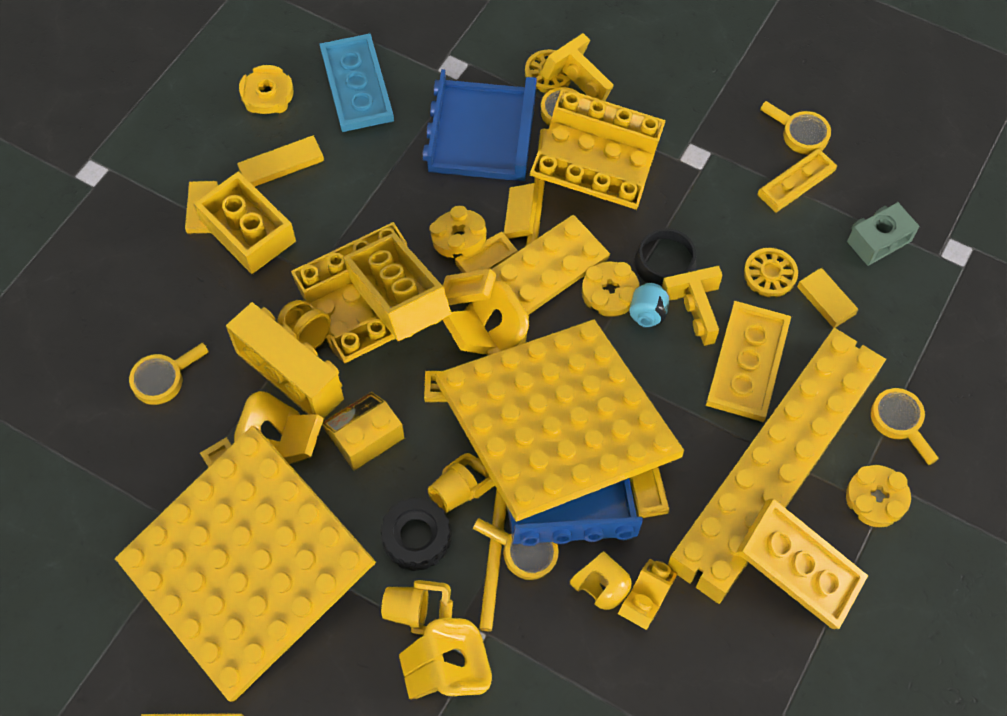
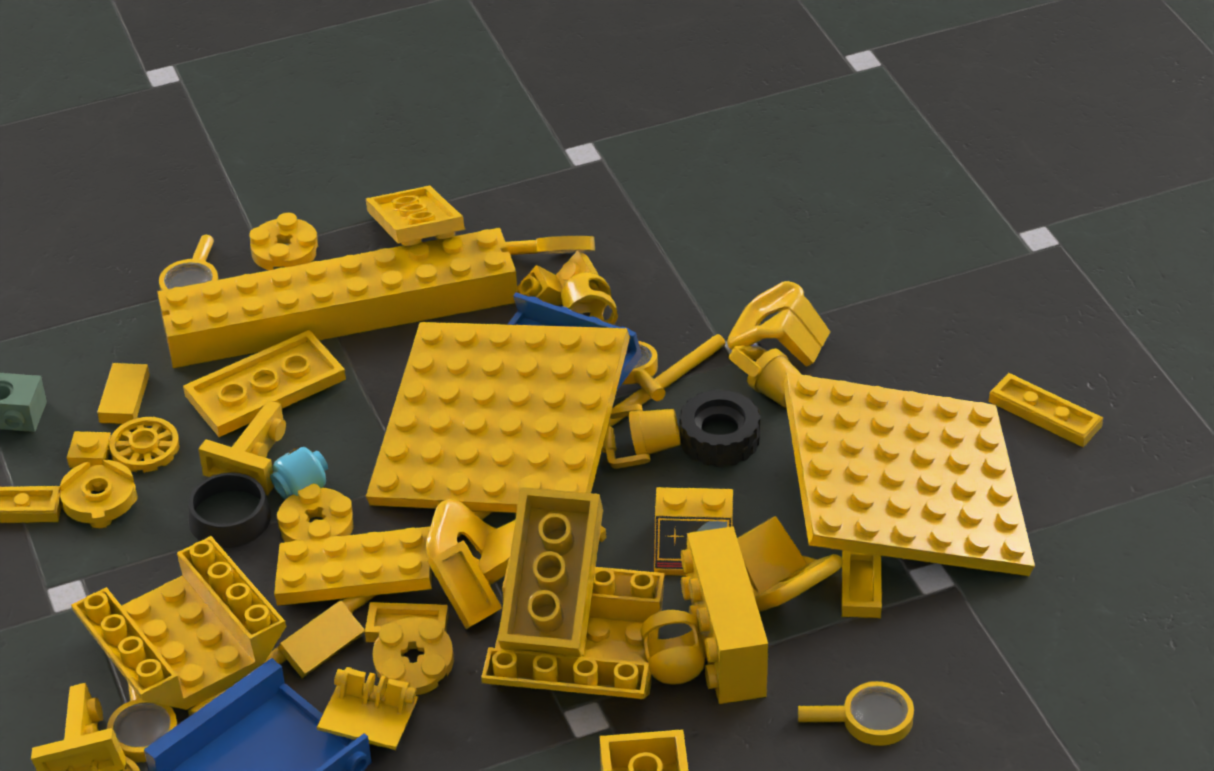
camera: 140 degrees left, 20 degrees down
none -> yellow plate [60,460,138,528]
none -> yellow plate [67,431,111,468]
none -> yellow hinge [317,667,418,750]
none -> yellow piece [506,236,595,255]

